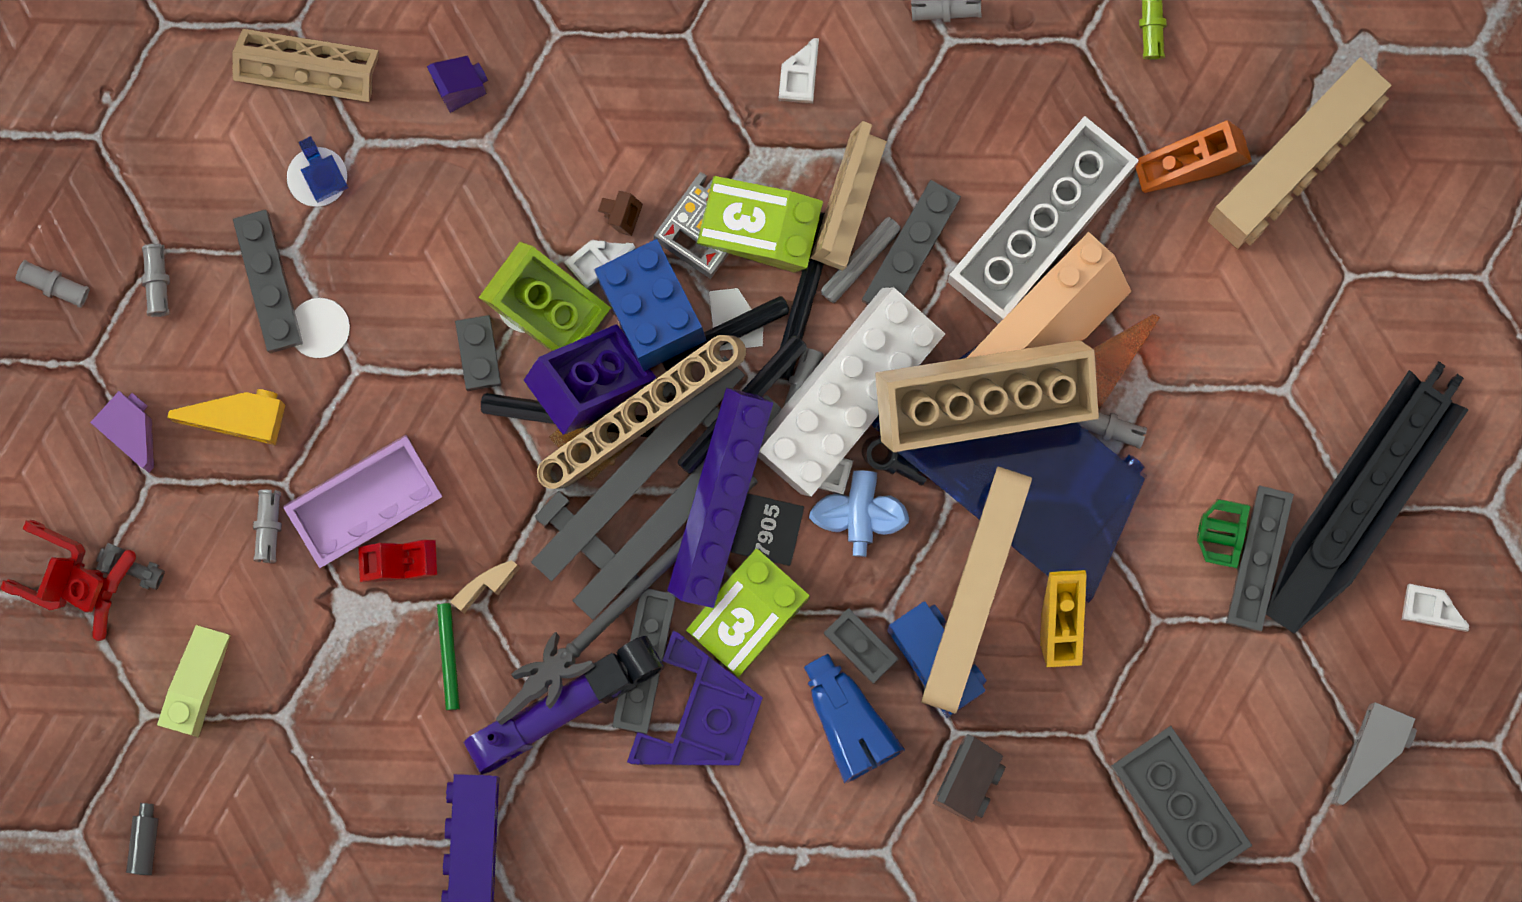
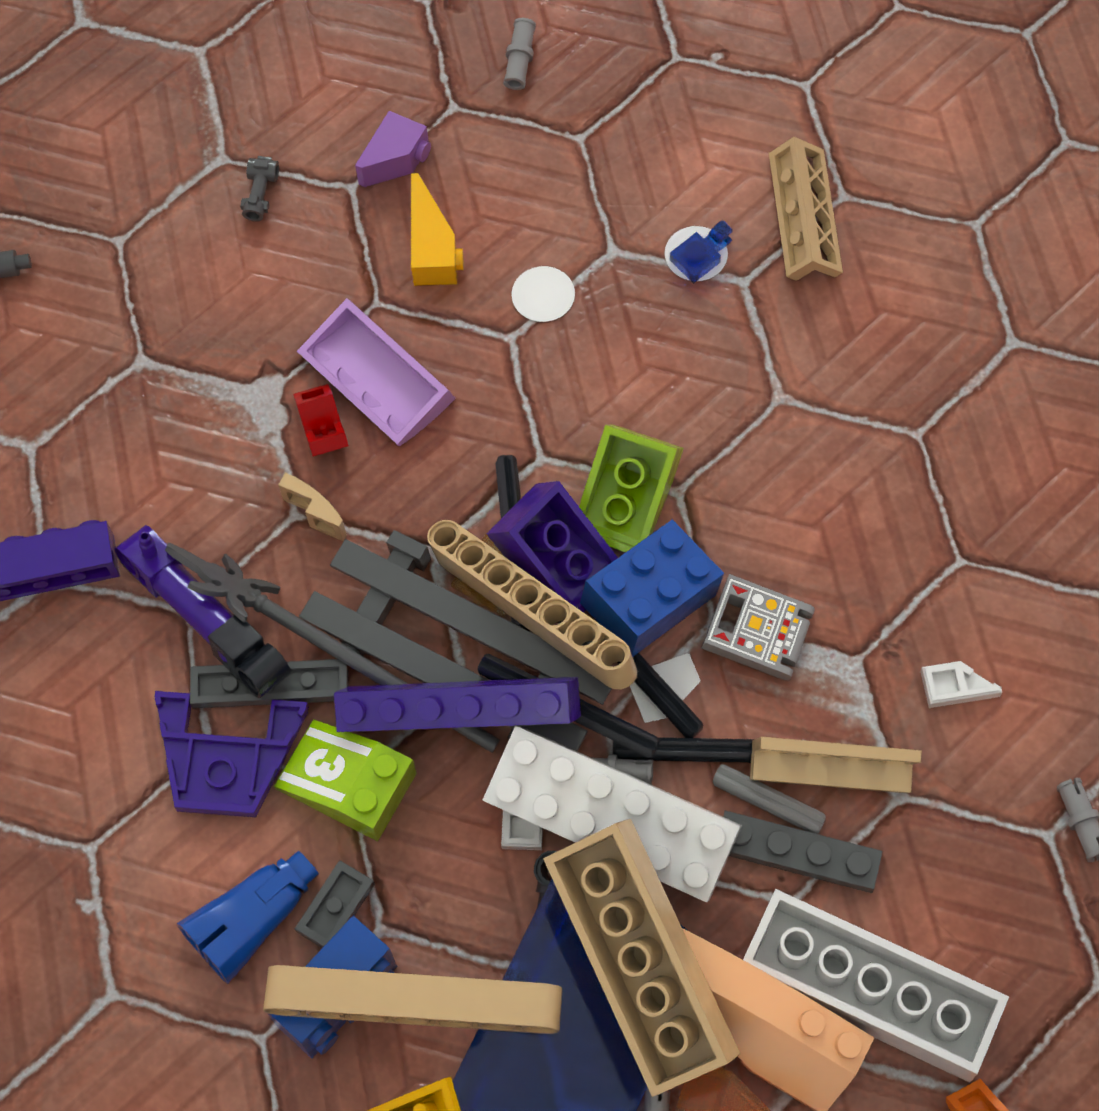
camera: 75 degrees right, 15 degrees down
red piece [0,519,136,641] -> none
light grey pin [141,244,170,317] -> none
yellowish green slope [157,625,231,737] -> none
dark grey plate [233,209,303,353] -> none
light grey pin [253,490,282,563] -> none
dark purple slope [427,56,488,113] -> none
green piece [437,603,460,711] -> none
dark grey plate [455,315,502,391] -> none
white tile [564,240,636,290] -> none
reddish brown tile [598,191,643,236] -> none
lime slope [697,176,823,273] -> none
black sticker [731,493,804,566] -> none
light blue plant [809,470,909,557] -> none
dark grey slope [933,734,1006,822] -> none

